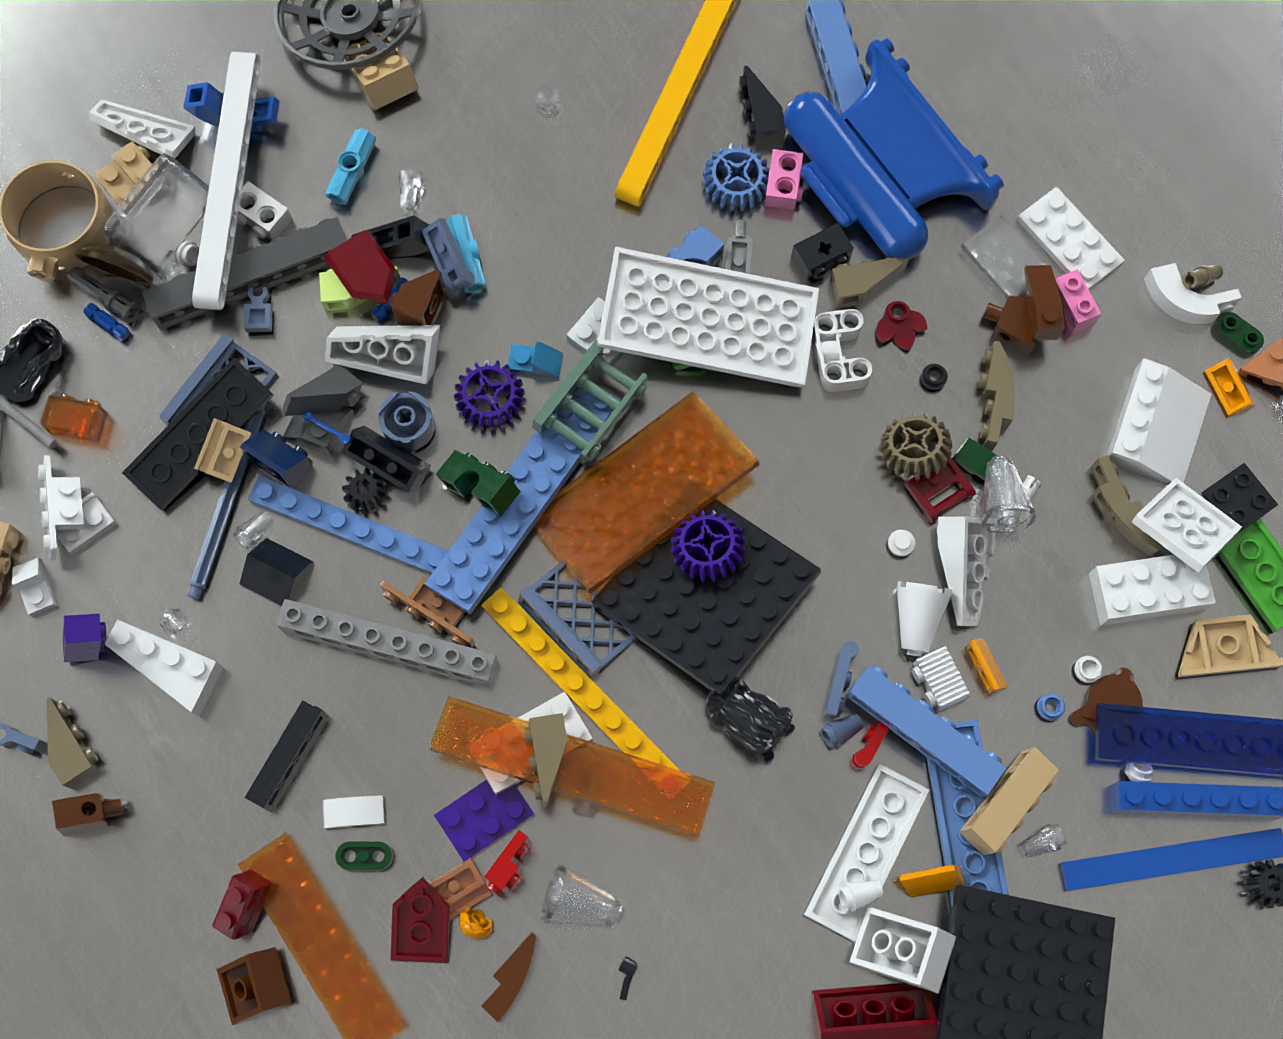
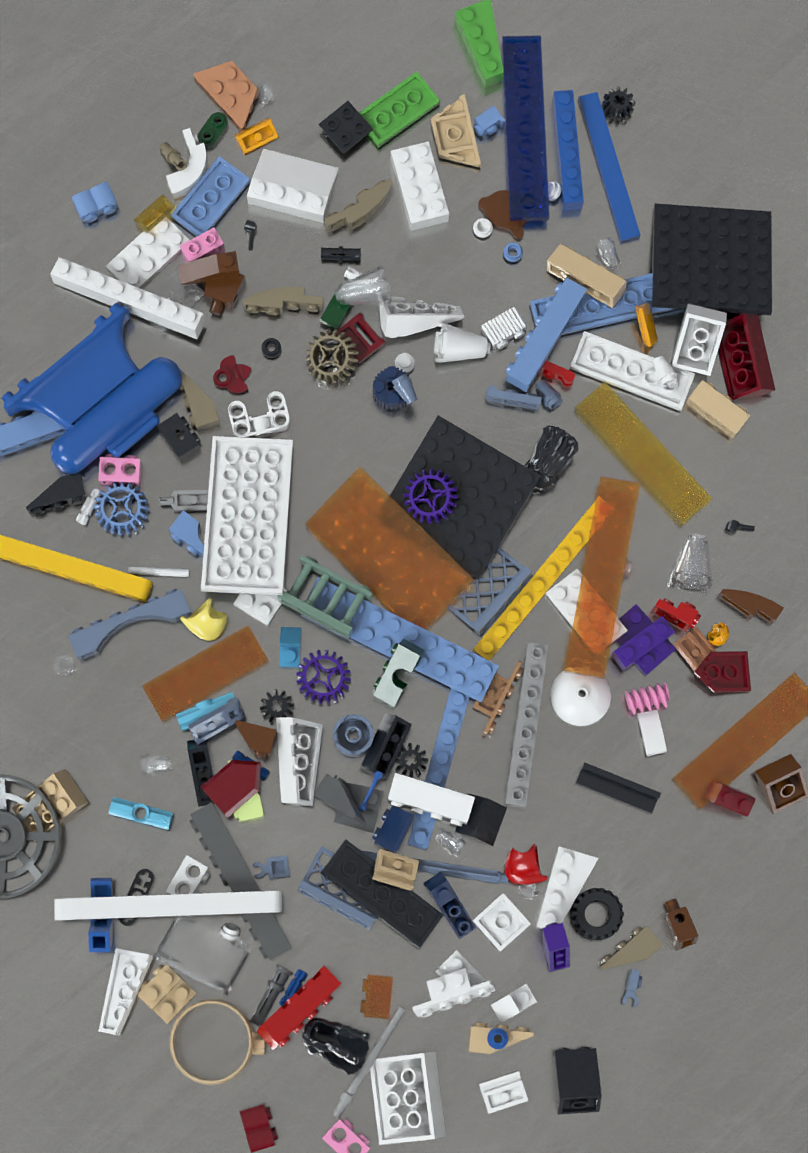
camera: 100 degrees left, 5 degrees up
dark brown dish [75,242,154,285] -> none
dark green plate [335,841,393,871] -> none
dark tan slope [524,713,567,808] -> none
light orange slope [966,638,1008,695] -> none
white plate [1132,478,1242,573] -> none
none -> white brick [50,257,206,339]
none -> sand blue arch [68,589,192,661]
none -> medium blue brick [72,182,119,223]
none -> white axle [76,487,101,525]
none -> black beam [118,869,155,926]
none -> white bar [128,567,189,577]
none -> clear yellow slope [134,194,176,233]
none -> clear orange plate [142,626,269,722]
none -> medium blue plate [171,156,250,236]
none -> light yellow piece [180,598,228,641]
none -> black hand [244,220,257,249]
none -> red wedge [256,966,341,1050]
none -> black gear [260,689,295,723]
none -> black pin [321,246,361,262]
none -> dark blue brick [373,366,409,411]
none -> white slope [388,773,475,827]
none -> sand blue cone [392,374,418,405]
none -> dark blue slope [424,872,476,939]
none -> white plate [472,893,531,952]
none -> medium blue brick [474,105,505,137]
none -> red piece [505,844,548,884]
none -> white dish [550,665,611,726]
none -> black tyre [570,888,624,941]
none -> clear yellow plate [575,382,712,525]
none -> dark purple brick [611,616,675,671]
none -> bright pink piece [625,682,669,715]
none -> tan brick [686,380,750,438]

